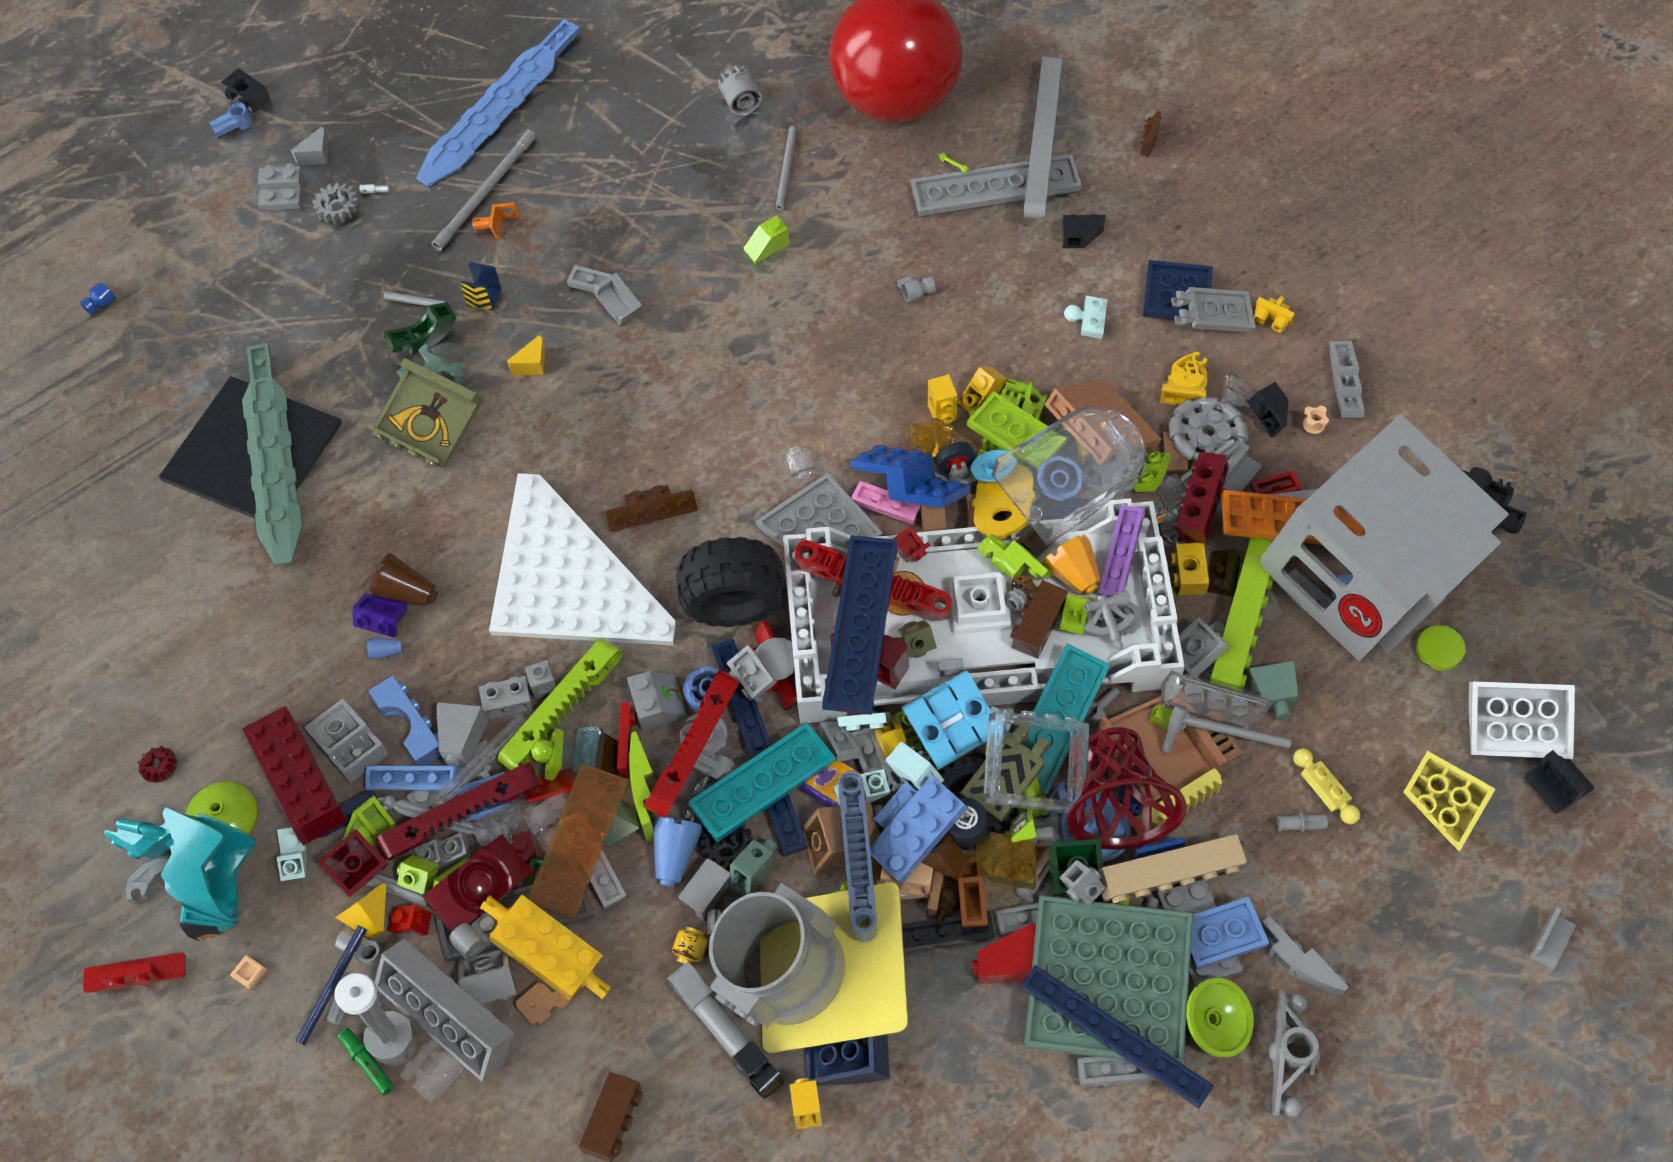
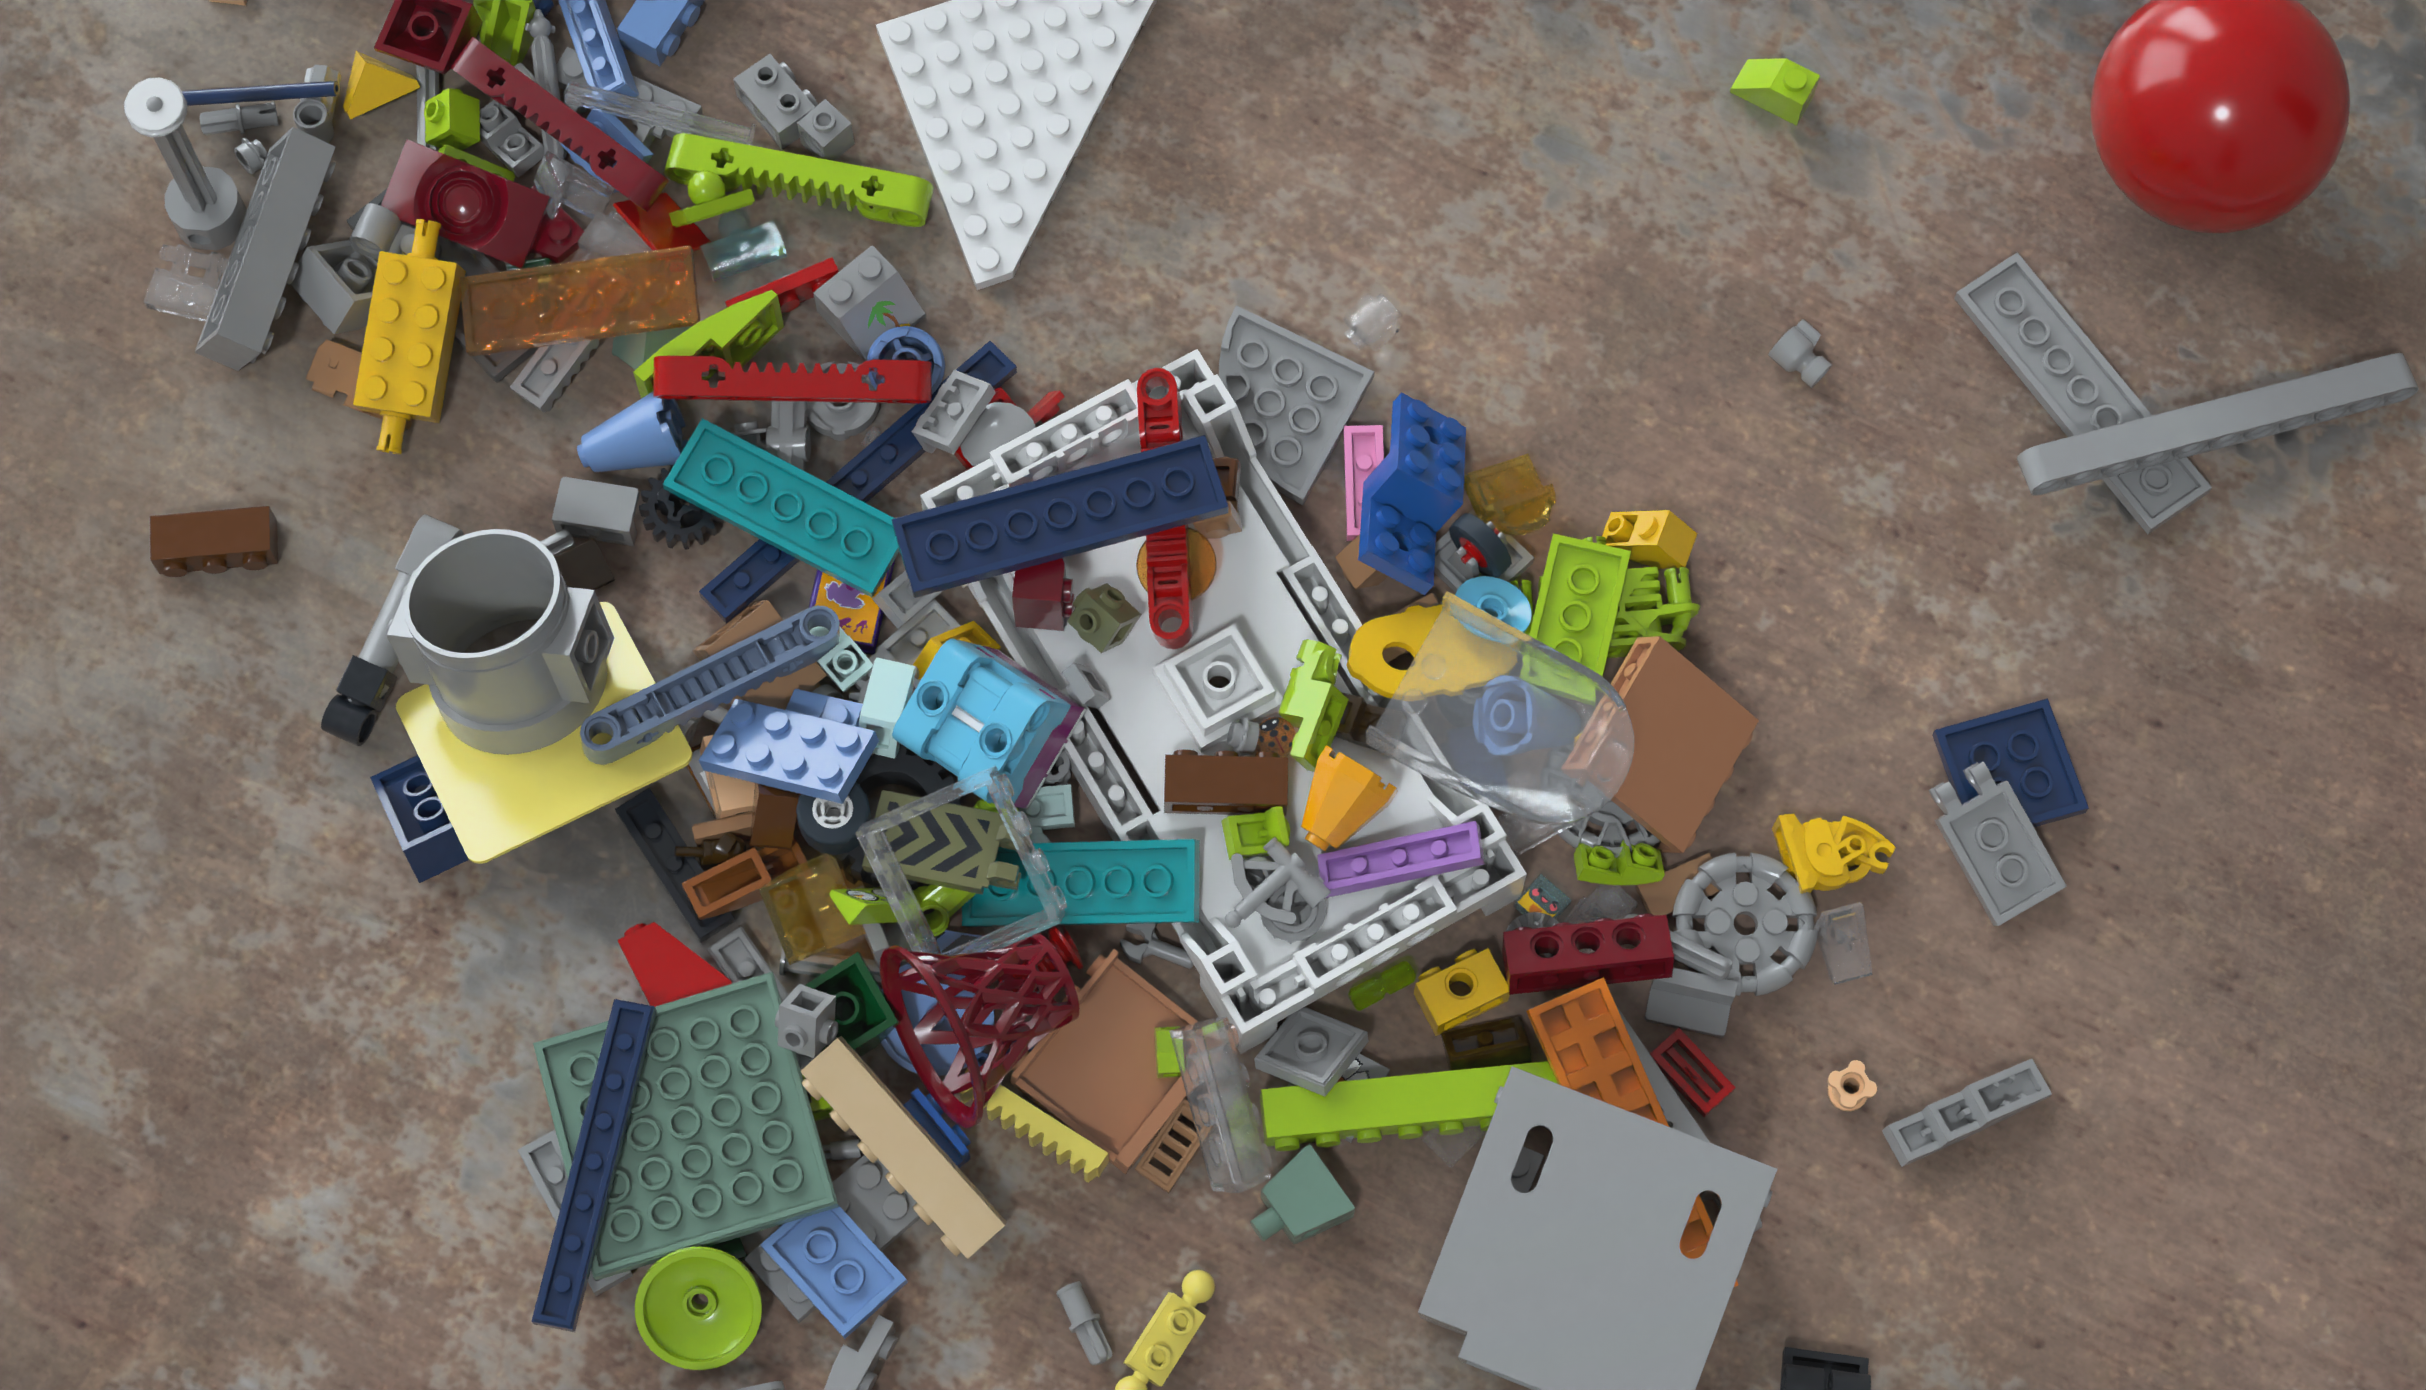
camera: 60 degrees right, 10 degrees up
green pin [337,1028,395,1096] -> none
red bracket [389,904,432,936] -> none
light grey slope [437,702,488,767] -> none
dark brown slope [595,733,619,788] -> none
reddish brown bracket [605,485,698,532] -> none
yellow head [672,926,708,965] -> none
black tyre [676,537,786,627] -> none
sand green torso [729,838,778,896] -> none
light grey piece [776,126,797,210] -> none
yellow brick [789,1078,822,1129] -> none
light aqua plate [838,710,890,731] -> none
red bracket [893,525,931,563] -> none
yellow brick [928,374,958,426] -> none
lime hinge [939,153,969,173] -> none
black slope [1062,214,1106,248] -> none
light aqua plate [1064,296,1107,339] -> none
reddish brown slope [1140,111,1161,157] -> none
light grey bar [1162,704,1291,753] -> none
black slope [1247,382,1289,437] -> none
yellow hips [1254,296,1295,334] -> none

